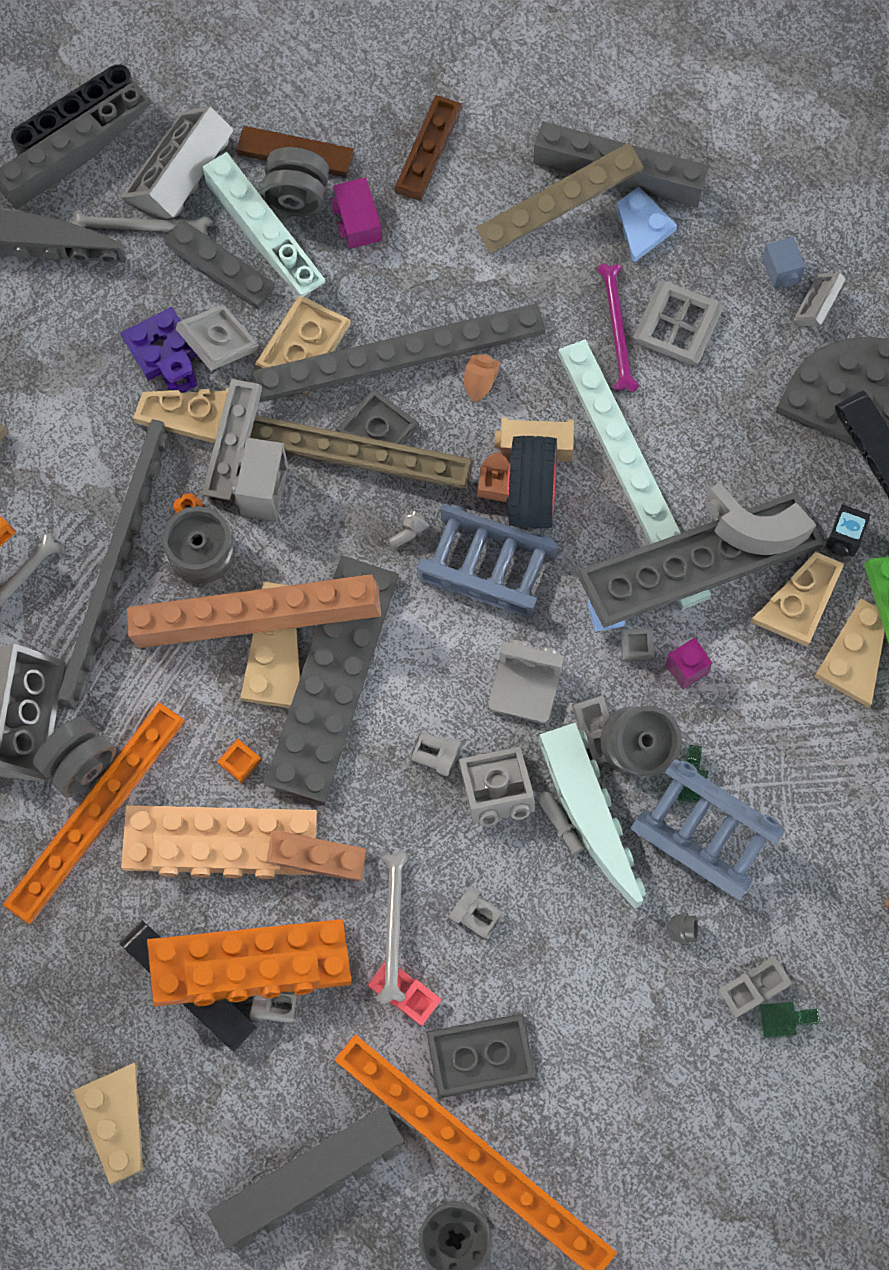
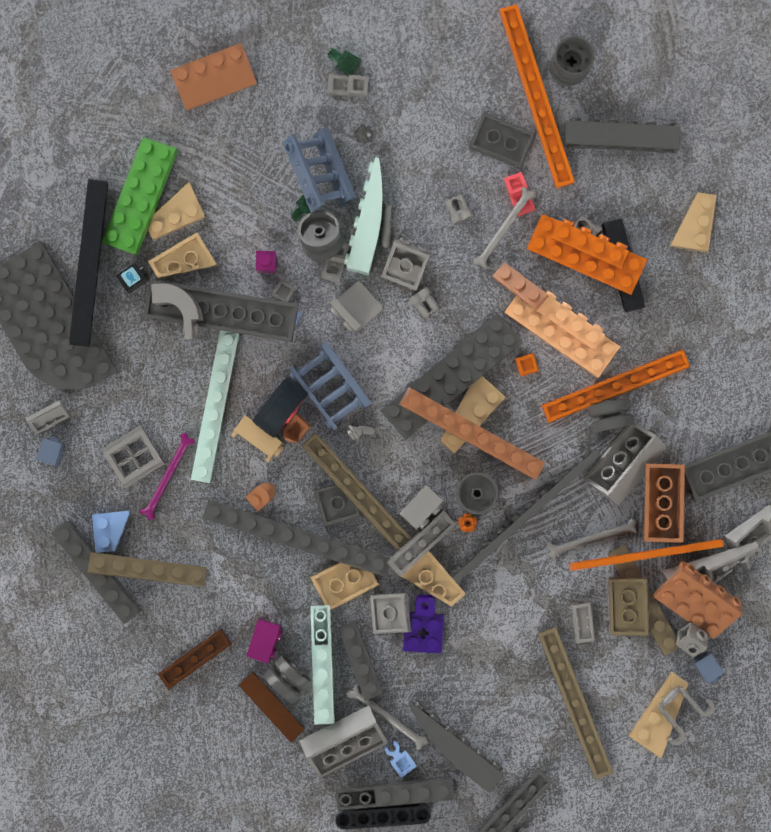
camera: 150 degrees left, 15 degrees up
none -> light blue plate [385,740,417,778]

